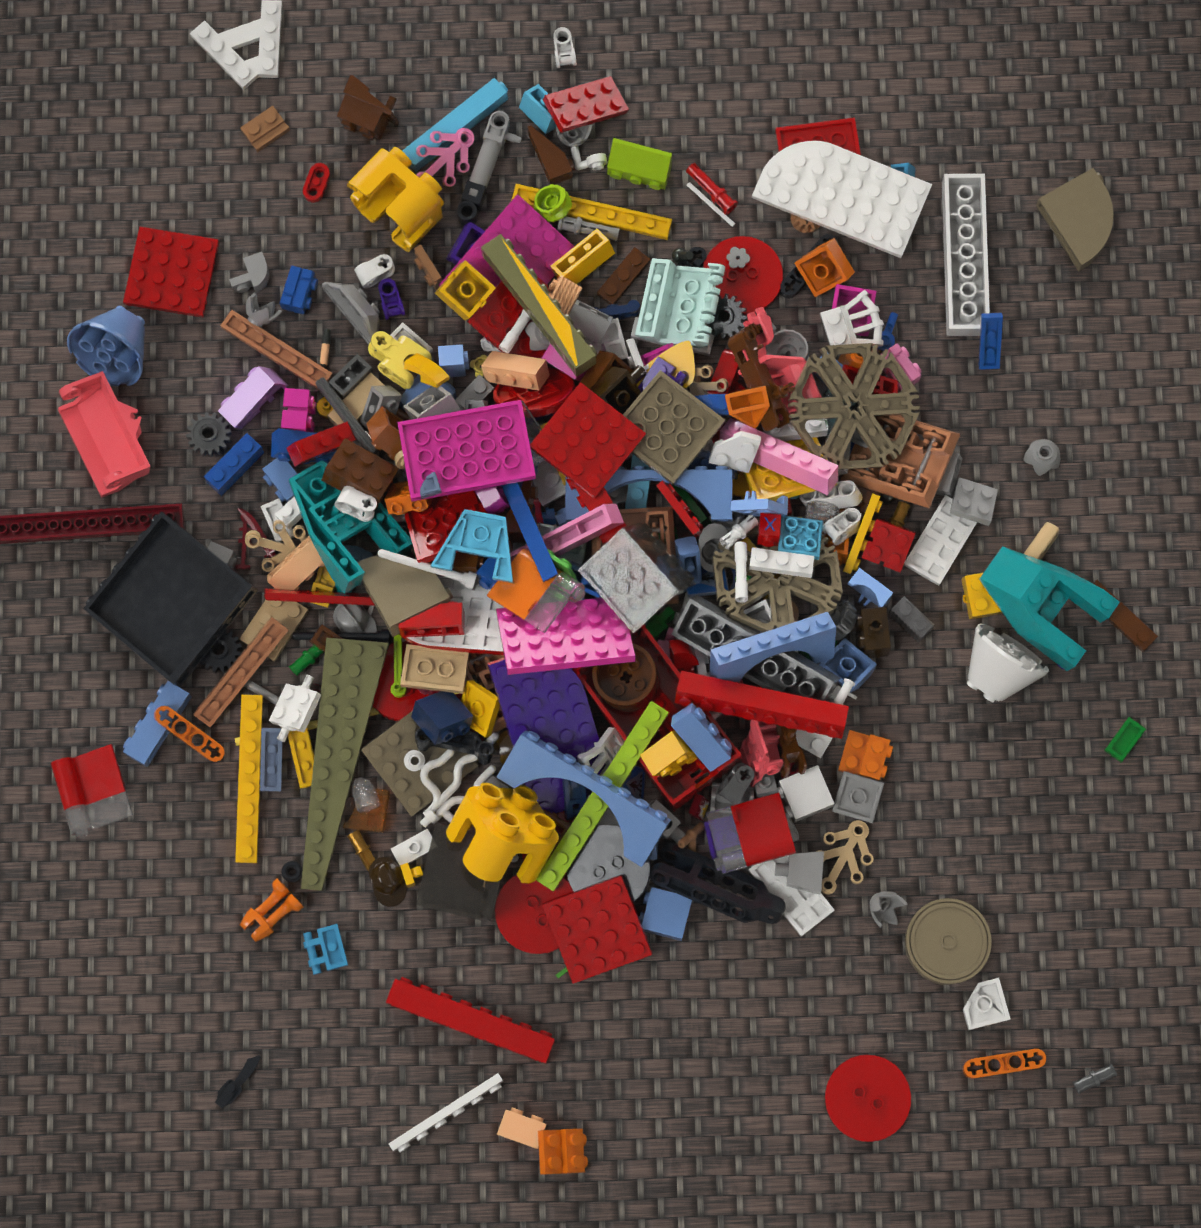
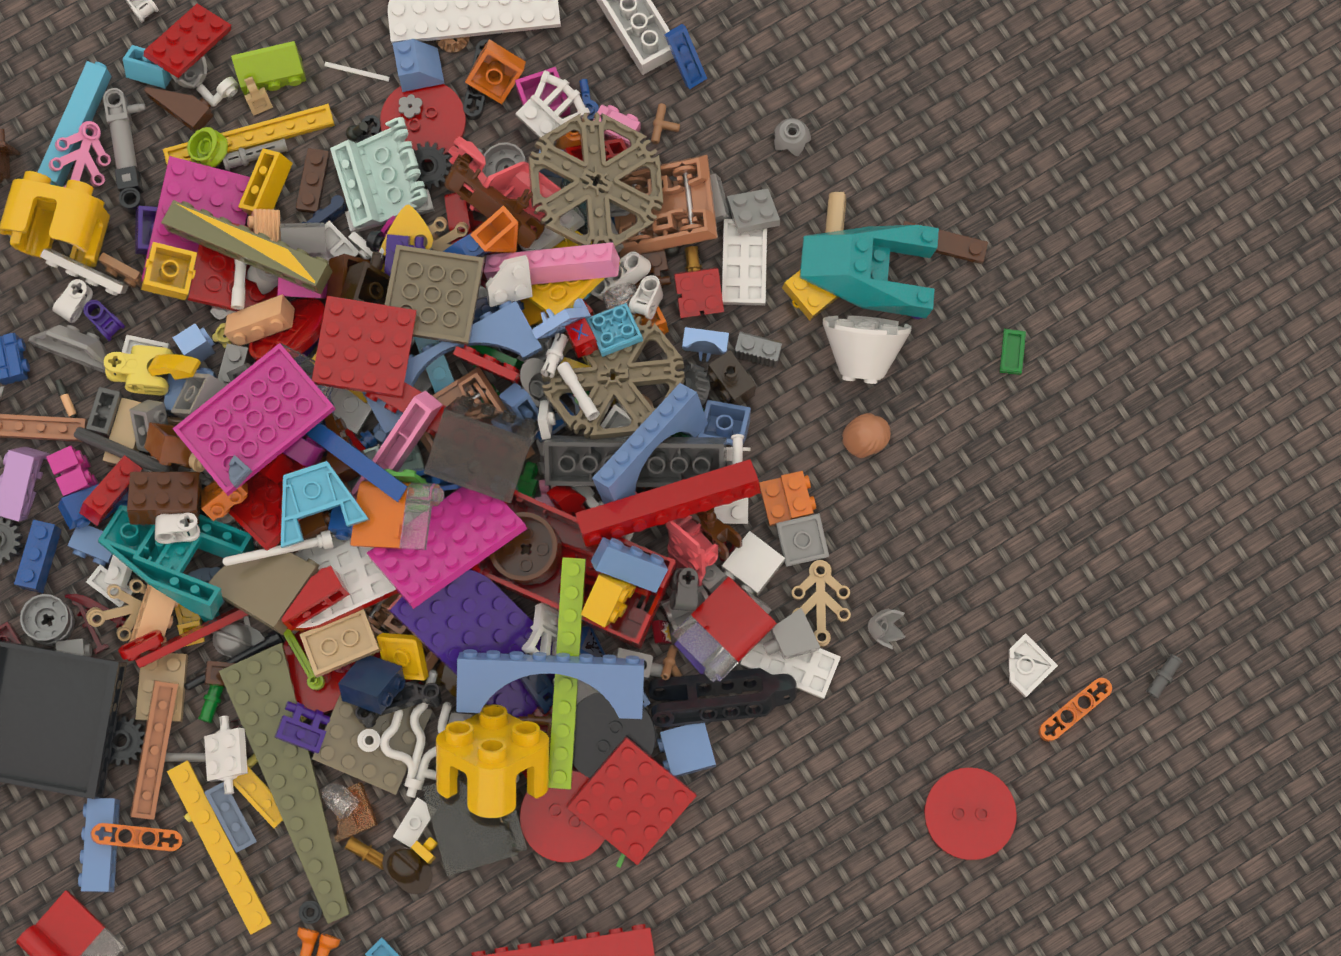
camera: 30 degrees left, 0 degrees up
yellow tile [317,397,333,419] -> none
red pin [686,163,738,215] -> none
white plate [749,547,814,578] -> none
yellow plate [843,493,883,574] -> none
dark tan brick [905,898,992,985] -> none
none -> flat silver wheel [20,594,75,646]
none -> white plate [40,248,129,296]
none -> red plate [118,630,164,661]
none -> tan plate [244,77,273,116]
none -> dark purple plate [274,701,330,753]
none -> black plate [366,231,385,252]
none -> medium blue slope [393,39,445,92]
none -> white plate [537,400,556,440]
none -> medium nougat piece [651,103,680,144]
none -> nougat piece [842,413,891,458]

